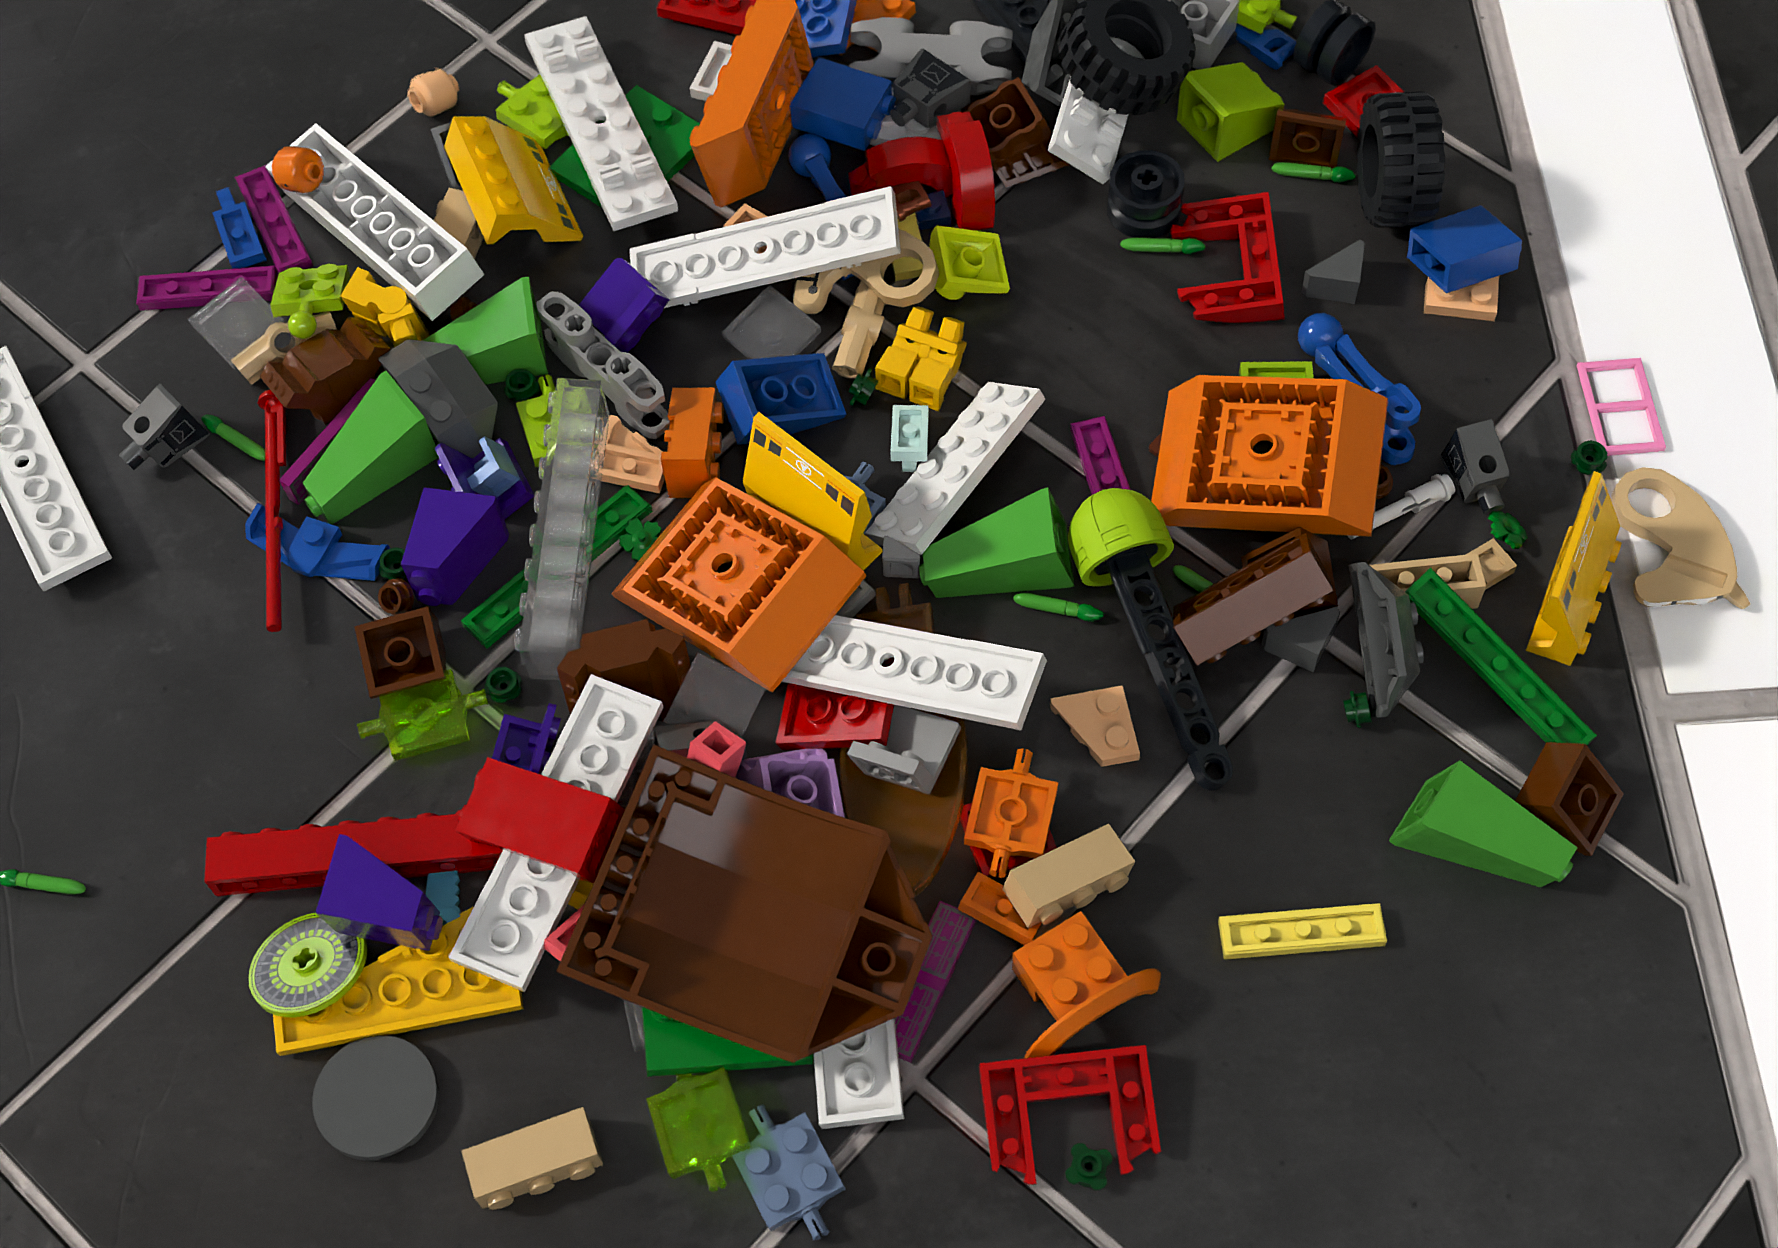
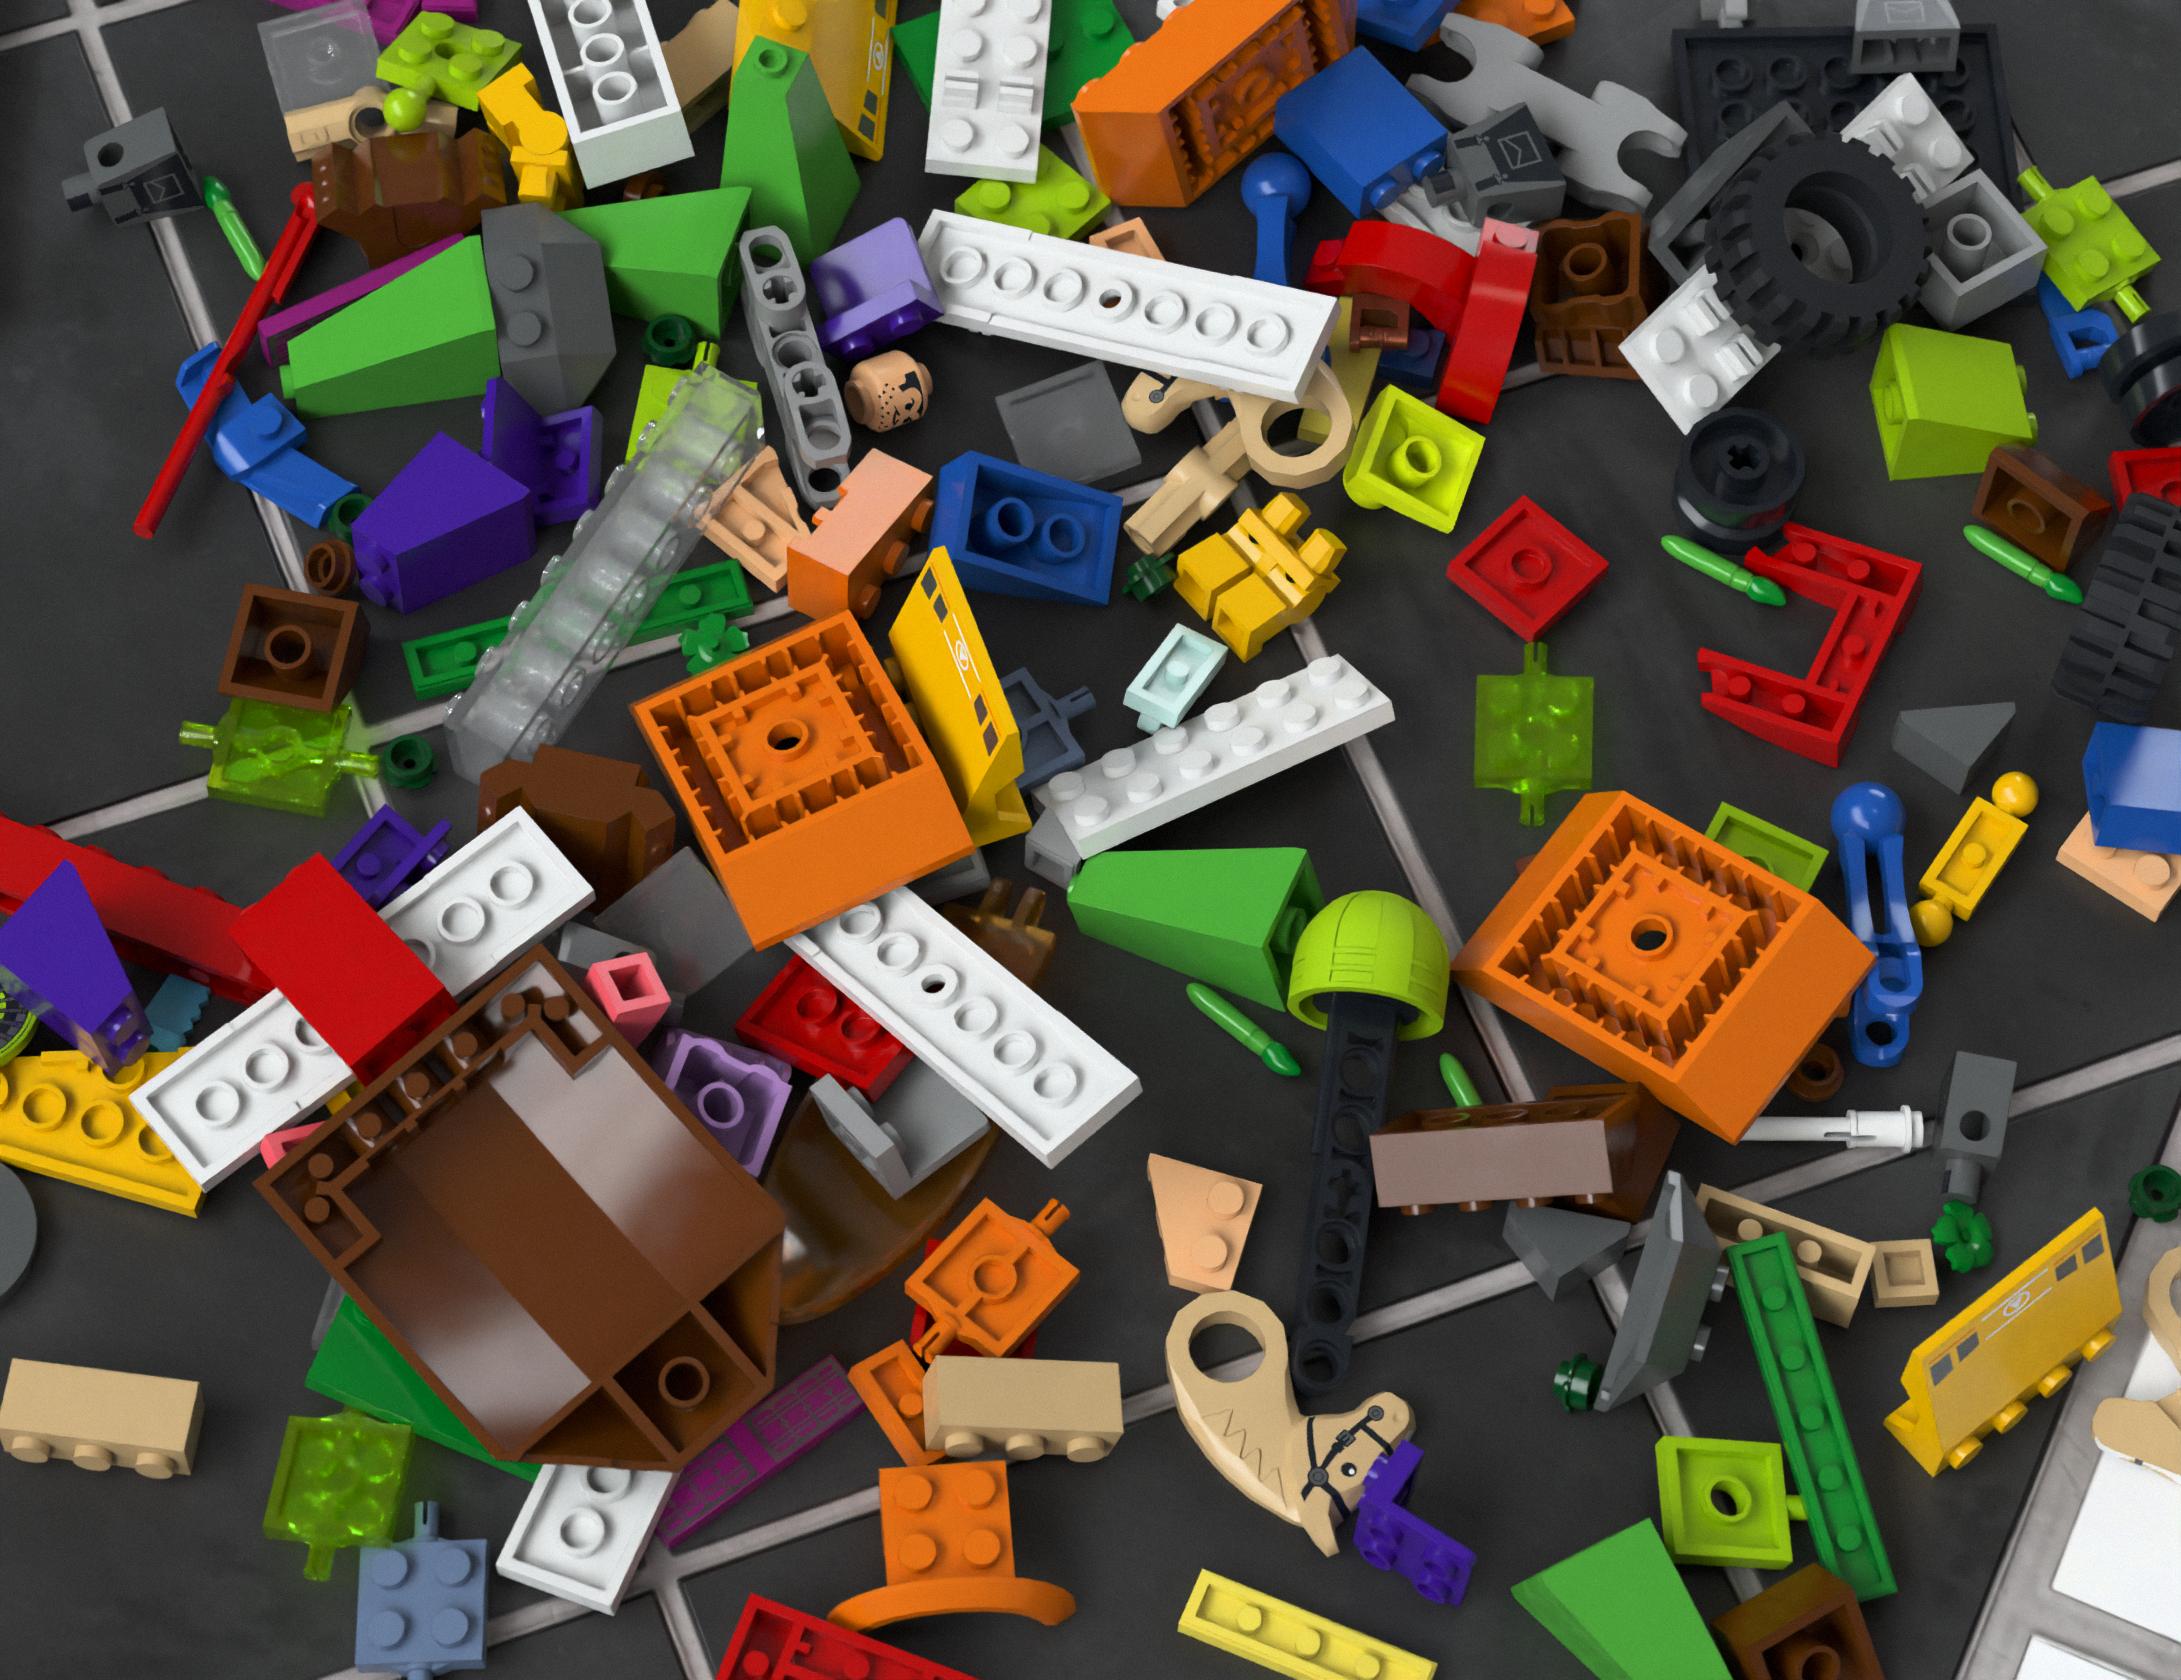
camera: 20 degrees right, 0 degrees up
medium blue panel [467,436,520,498] -> none
magenta tile [1070,416,1131,495] -> none
none -> bright green slope [720,35,861,272]
none -> light nougat head [844,350,933,432]
none -> lime plate [955,142,1112,242]
none -> tan animal [1164,1290,1416,1557]
none -> dark purple bracket [1352,1439,1478,1607]
none -> red plate [1446,495,1610,645]
none -> clear neon green plate [1474,642,1593,826]
none -> lime plate [1655,1435,1807,1570]
none -> yellow plate [1908,772,2039,947]

